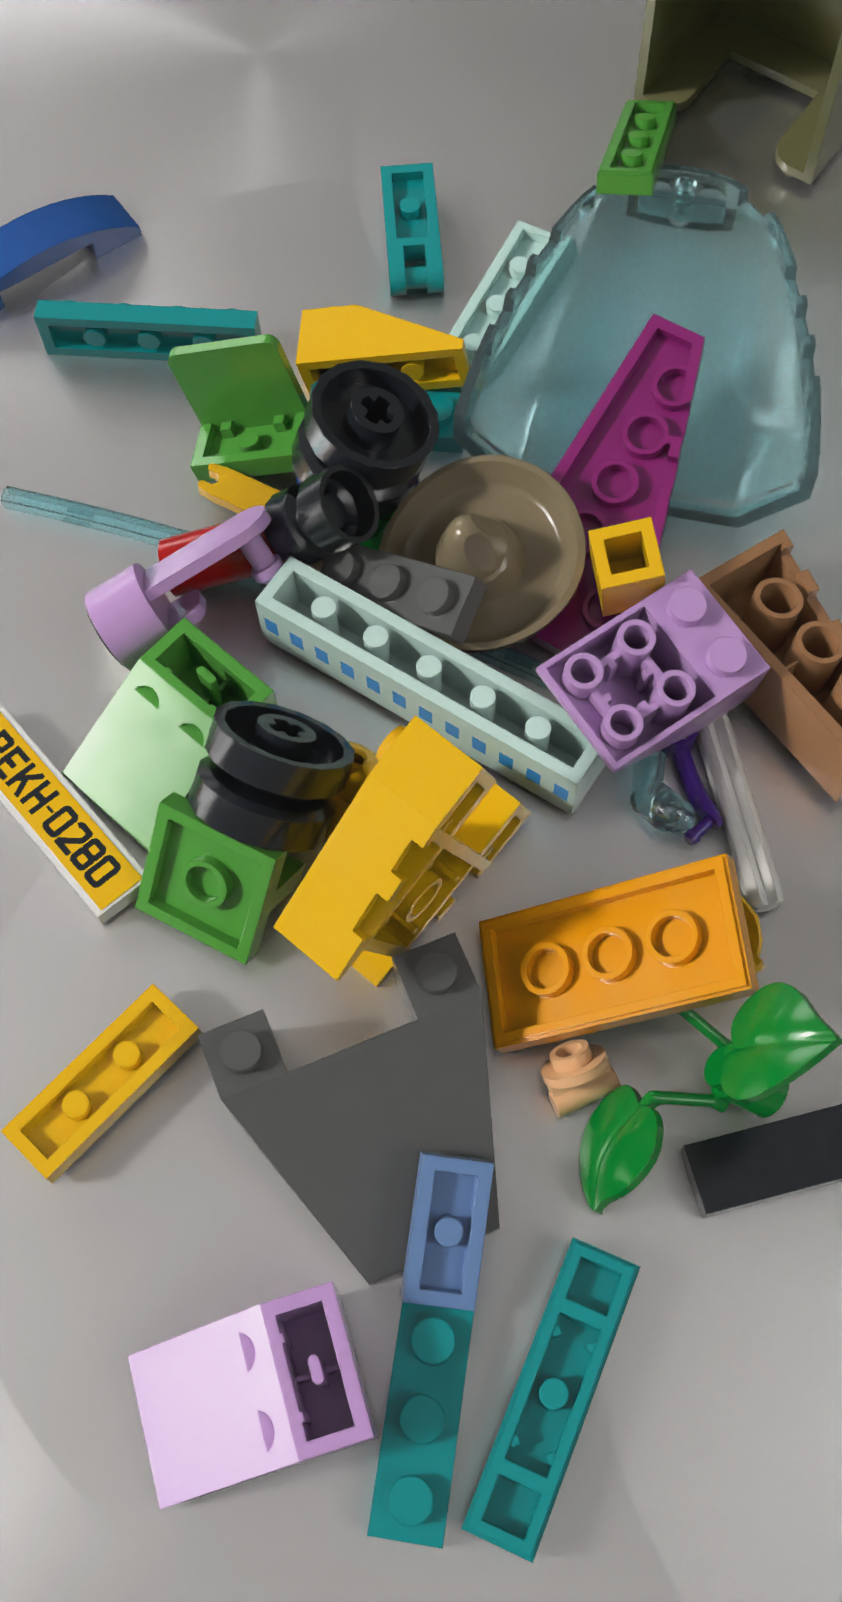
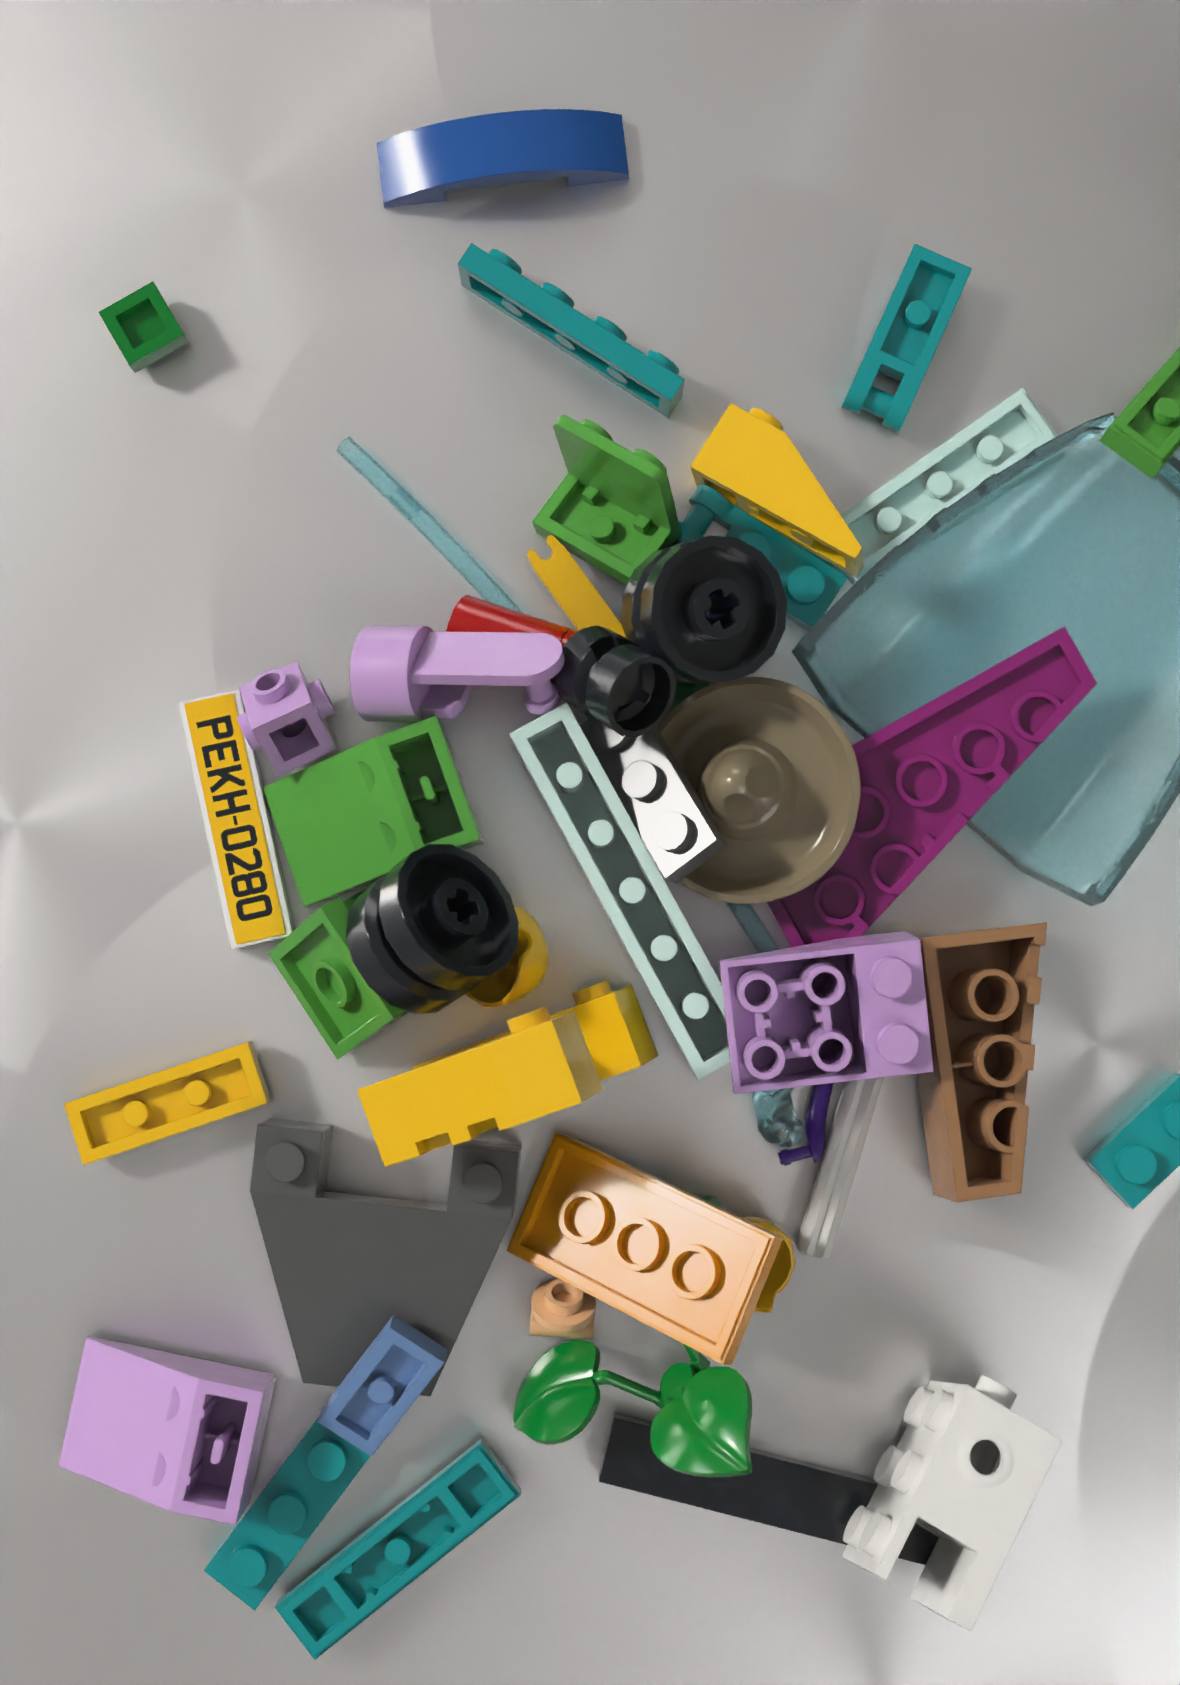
camera: 25 degrees right, 20 degrees up
yellow brick [588,517,665,617] -> none
none -> lavender brick [237,661,337,776]

